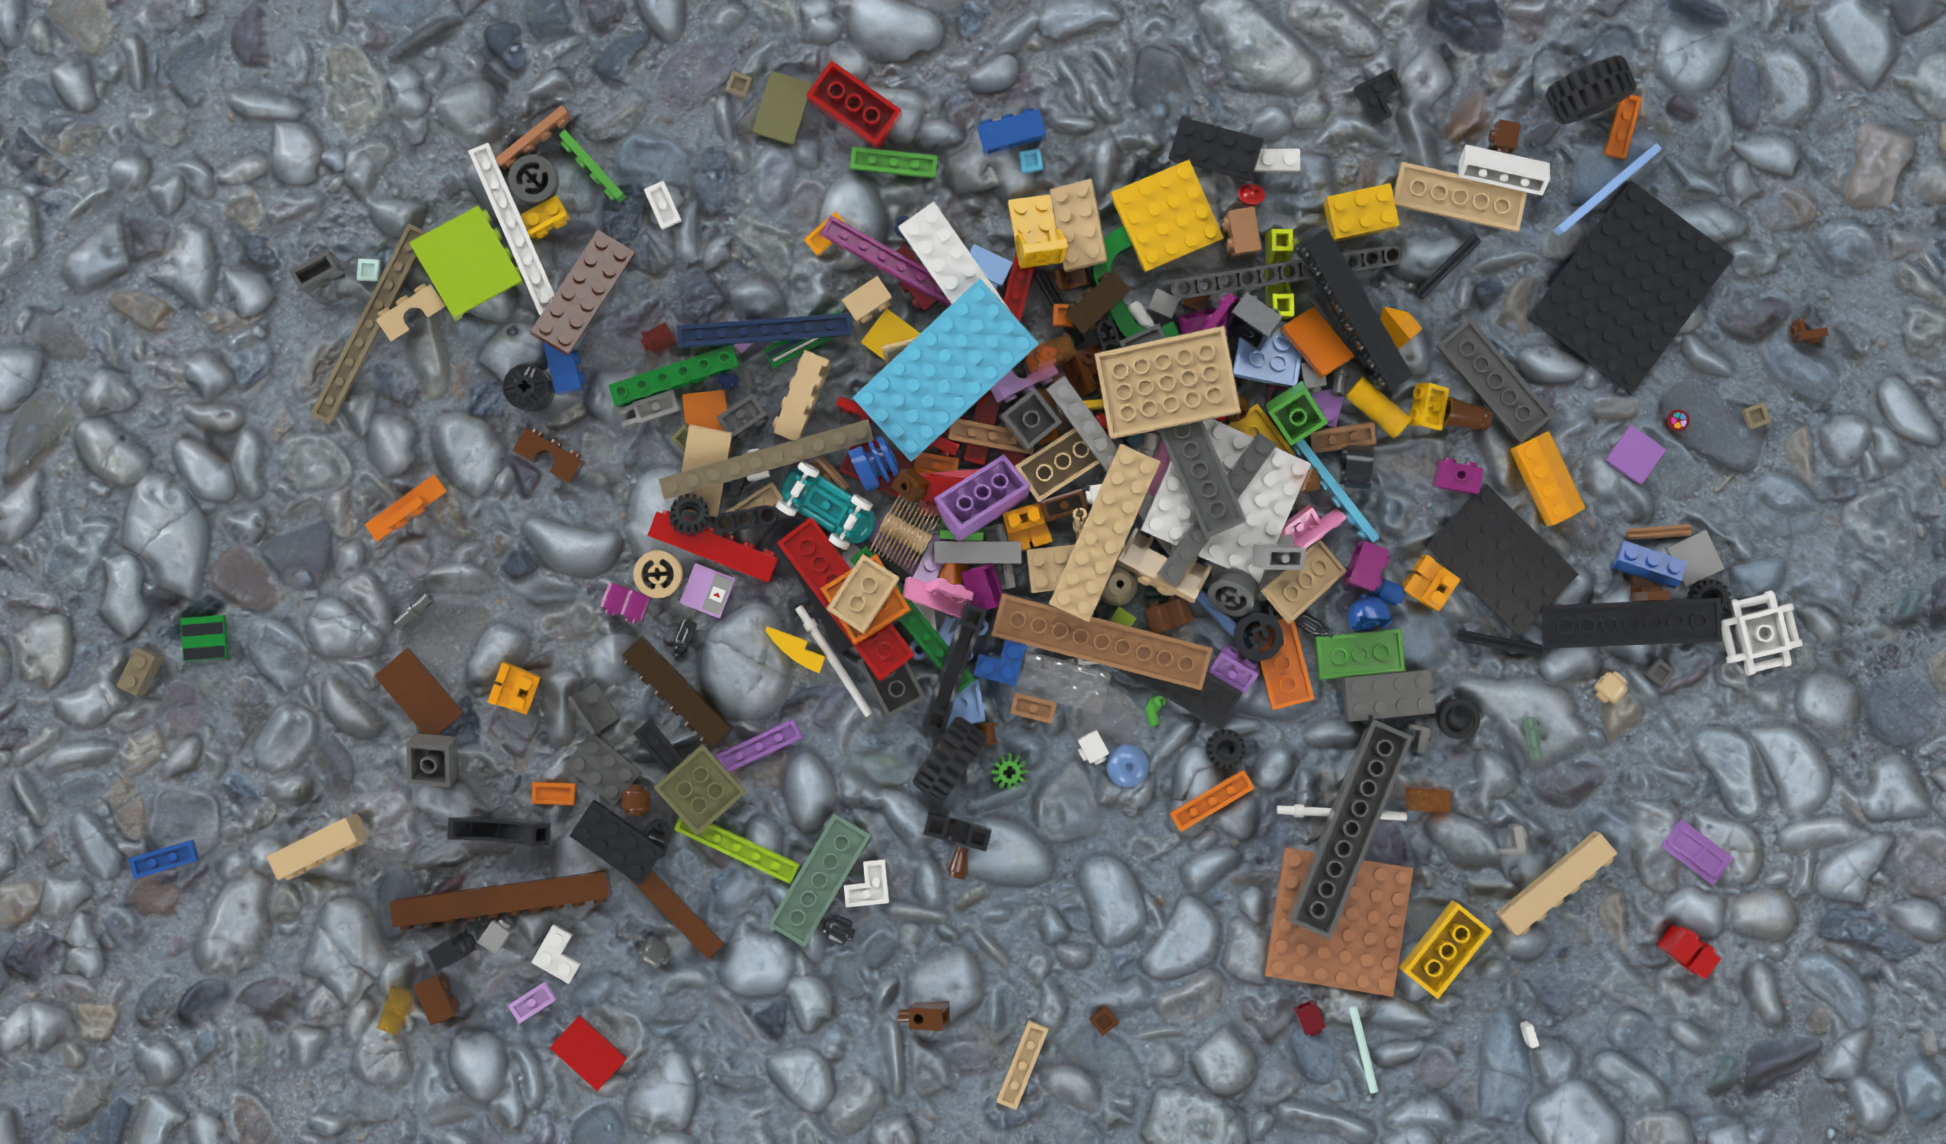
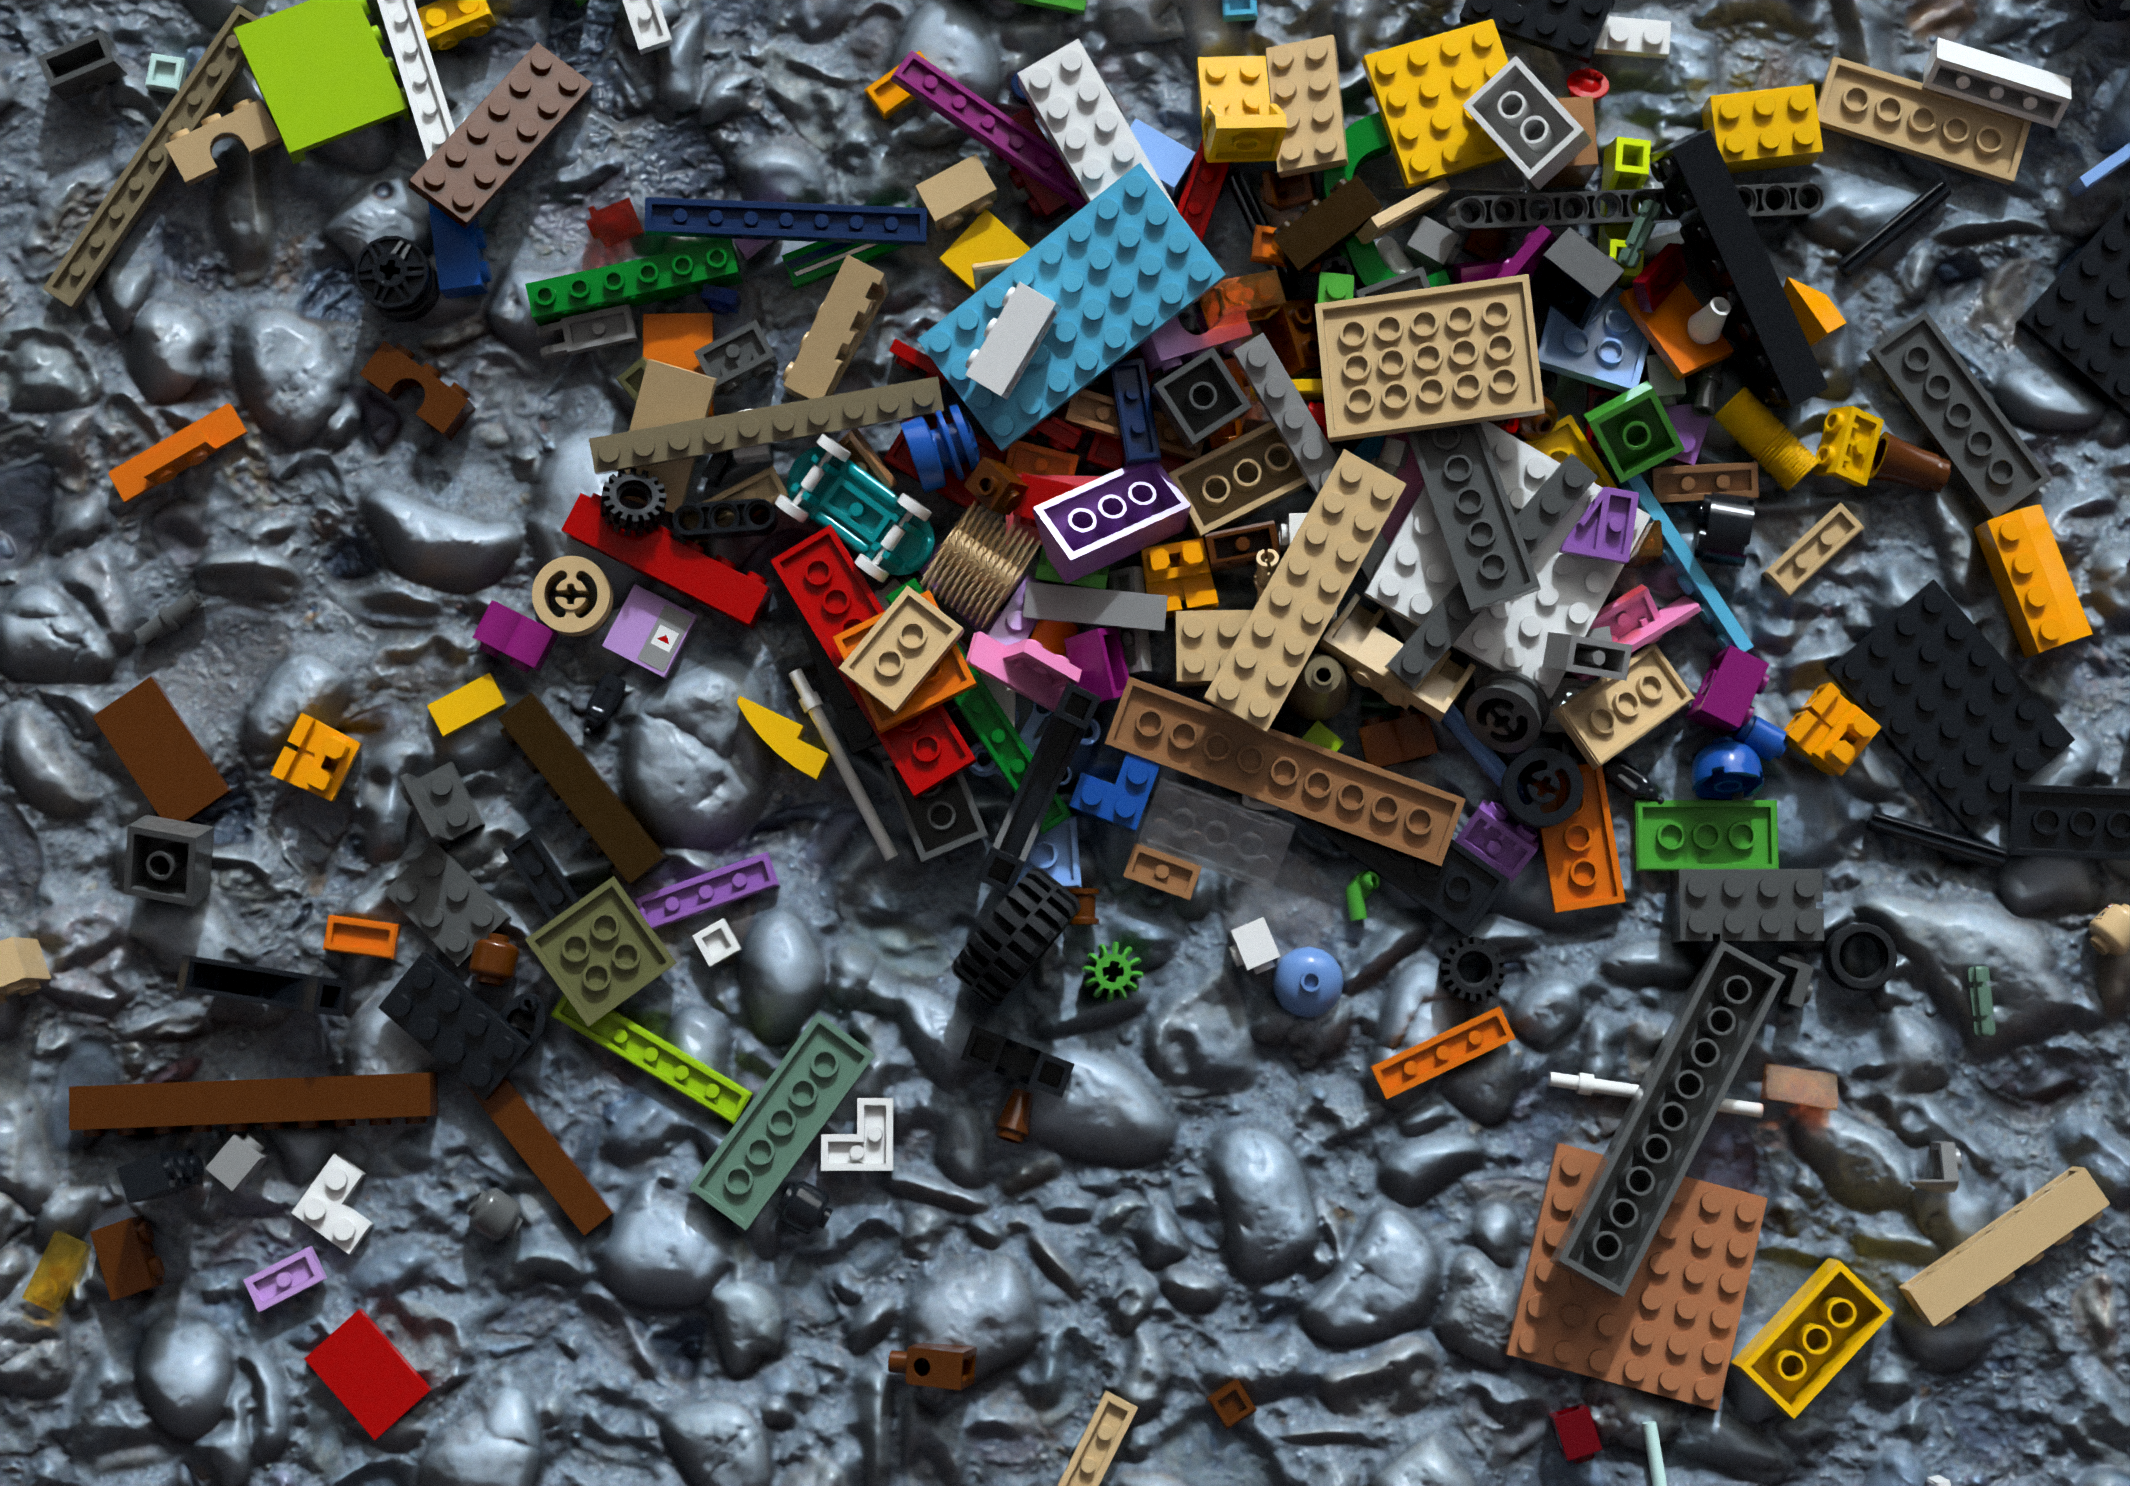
camera: 10 degrees right, 5 degrees down
magenta brick [1432,458,1484,495] -> none
reddish brown brick [1488,119,1521,154] -> none
none -> yellow tile [427,673,508,738]
none -> white plate [692,918,742,967]
none -> white brick [965,281,1061,400]
none -> dark blue tile [1108,358,1162,466]
none -> bright green plate [1316,272,1354,304]
none -> tan tile [1355,179,1451,244]
none -> white brick [1462,56,1592,190]
none -> medium lavender wing [1558,486,1639,565]
none -> sand green axle [1618,199,1663,268]
none -> dark red plate [1632,243,1688,313]
none -> white cone [1688,297,1731,344]
none -> tan tile [1762,502,1865,599]

